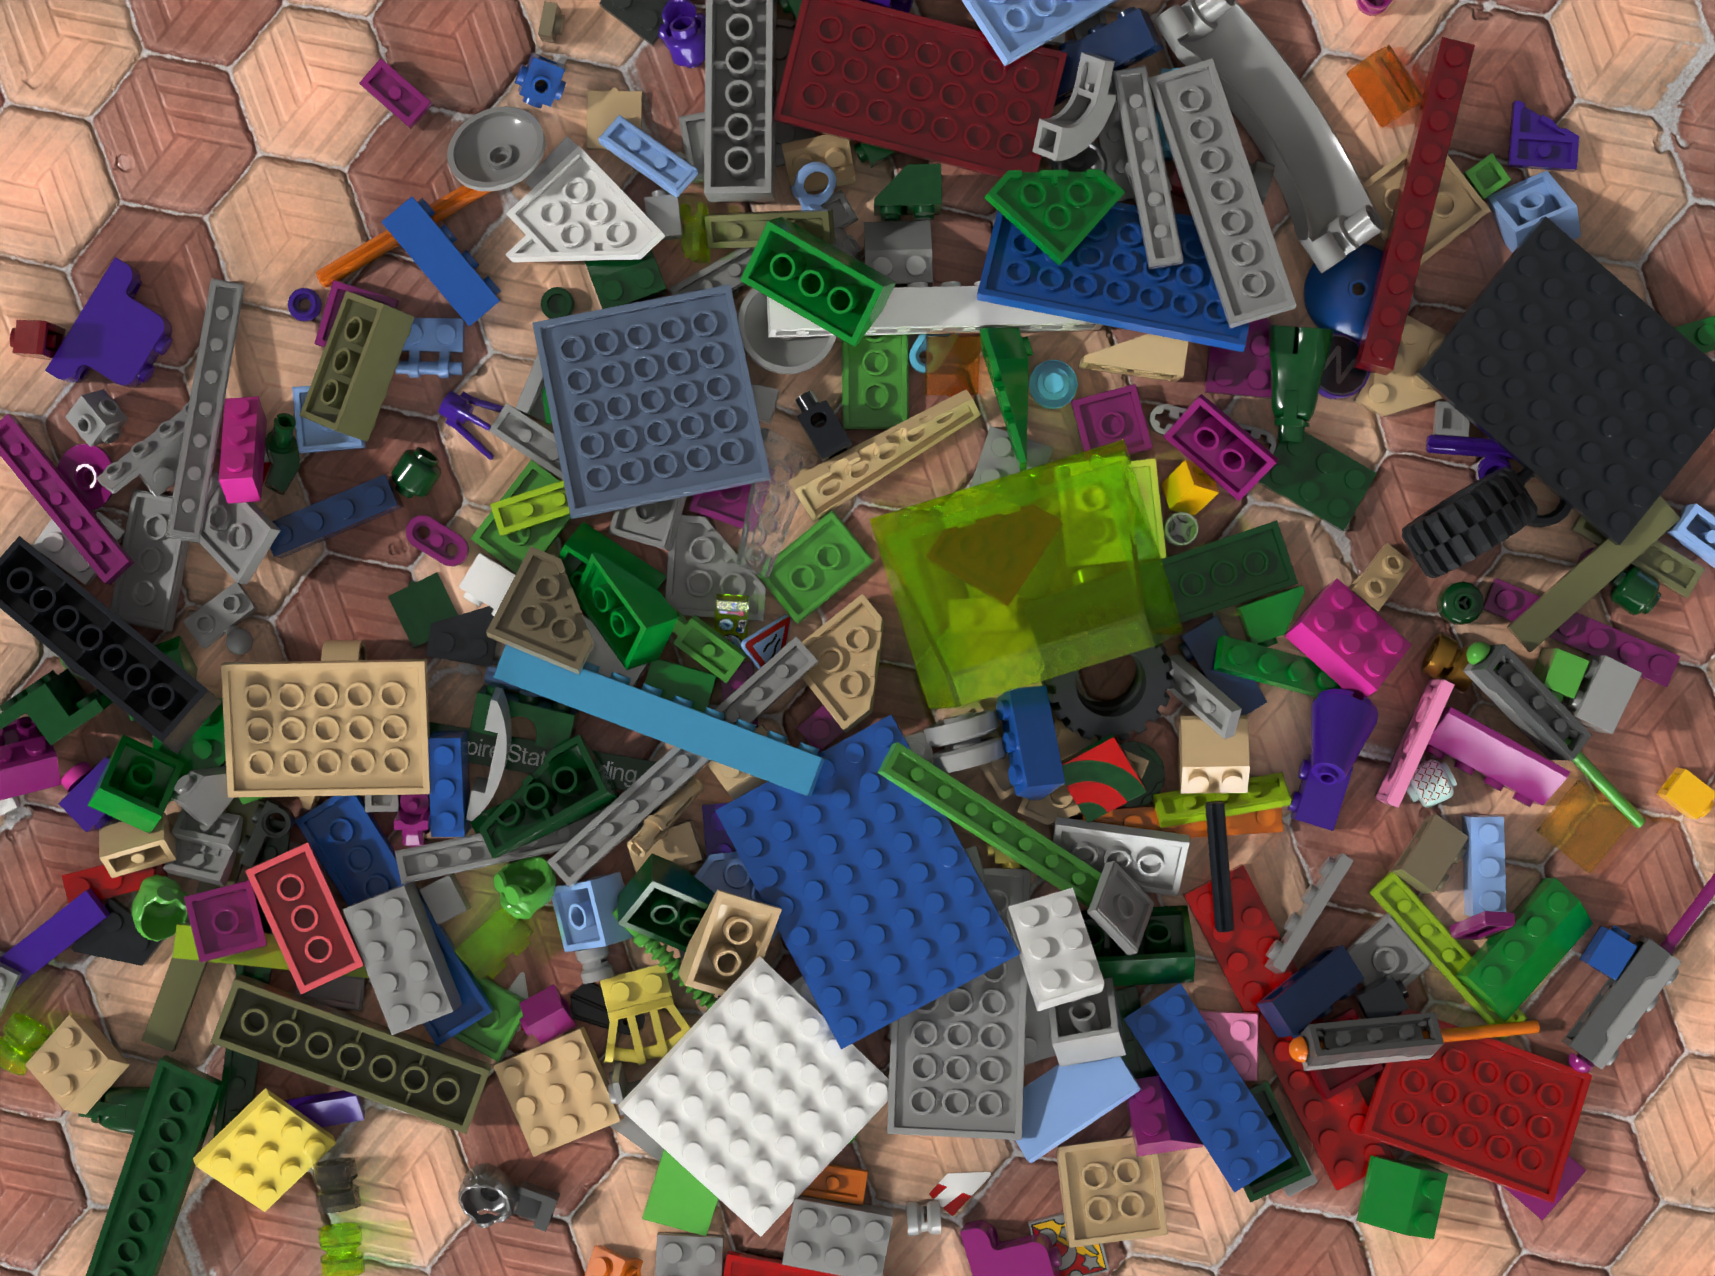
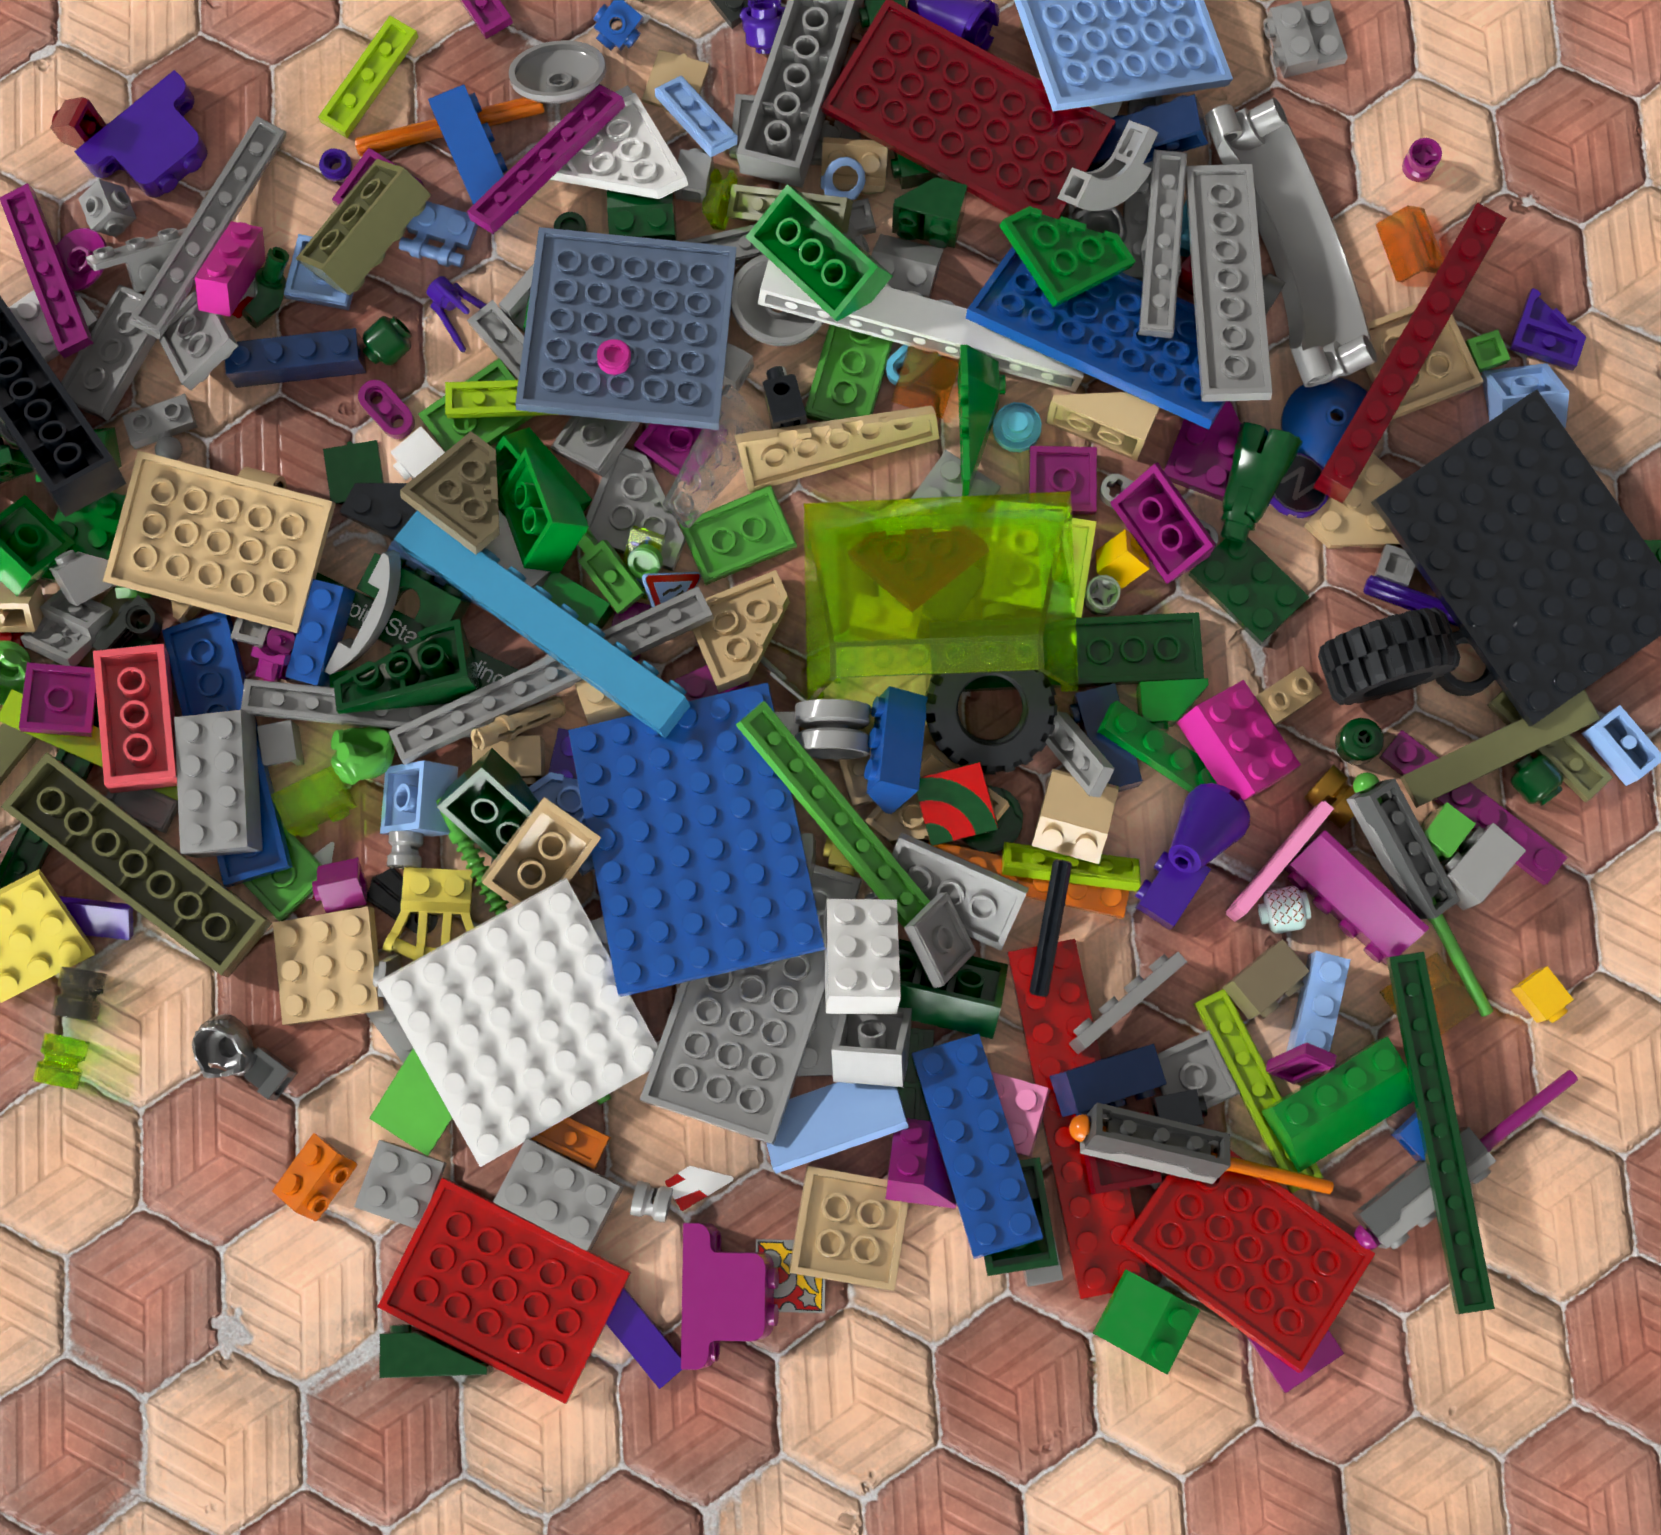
camera: 20 degrees right, 10 degrees down
none -> lime plate [318,16,419,138]
none -> magenta plate [467,84,625,234]
none -> dark pink tile [597,339,631,375]
none -> bright green tile [627,544,663,579]
none -> light grey piece [760,656,807,701]
none -> dark green plate [1386,952,1495,1314]

